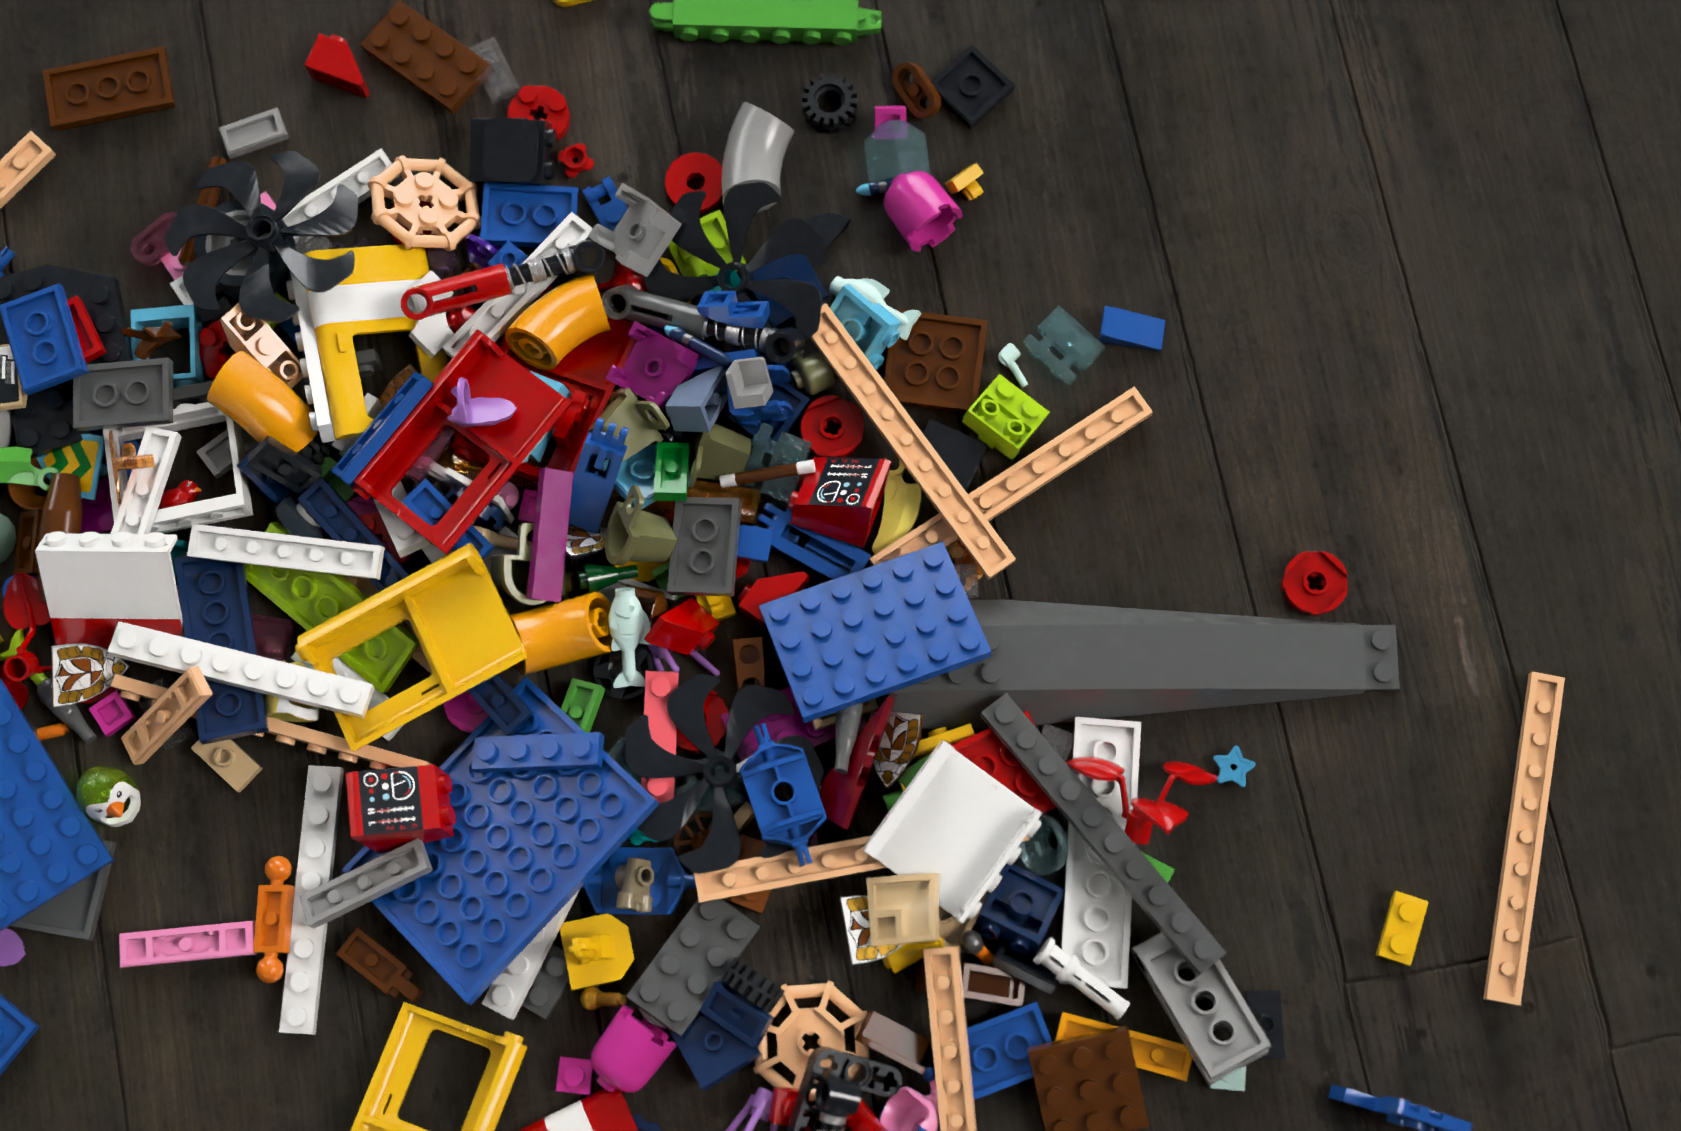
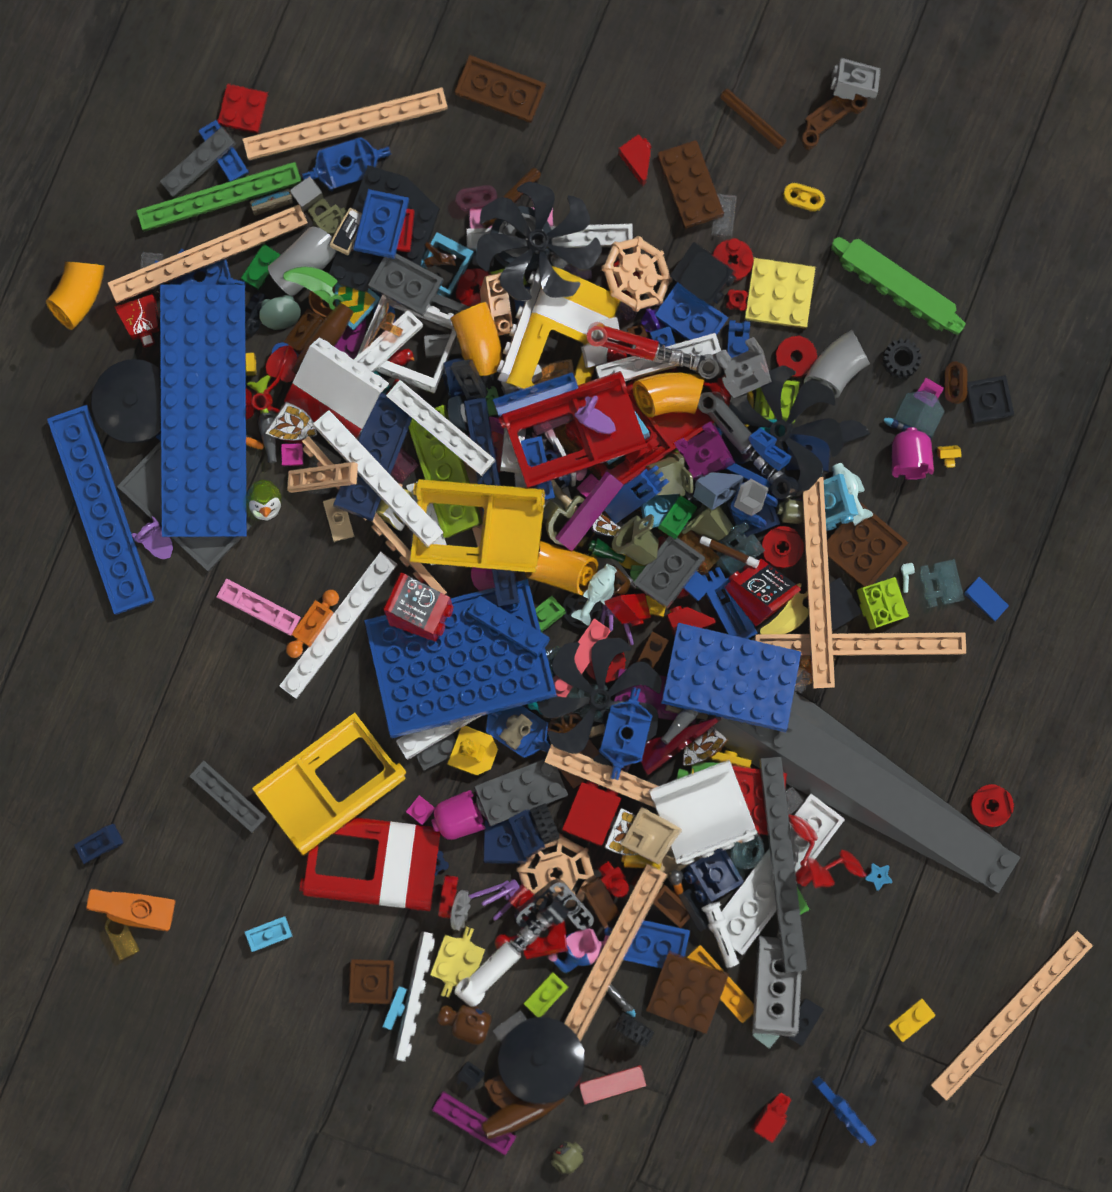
camera: 25 degrees right, 5 degrees up
light grey tile [219,108,289,159] -> none
light grey plate [299,838,433,929] -> none
reddish brown hinge [335,927,425,1002] -> none
piece [580,987,626,1010] -> none
dark blue piece [664,325,732,366] -> none
none -> red brick [562,780,621,846]
none -> red hips [599,862,629,898]
none -> light yellow plate [745,258,815,329]

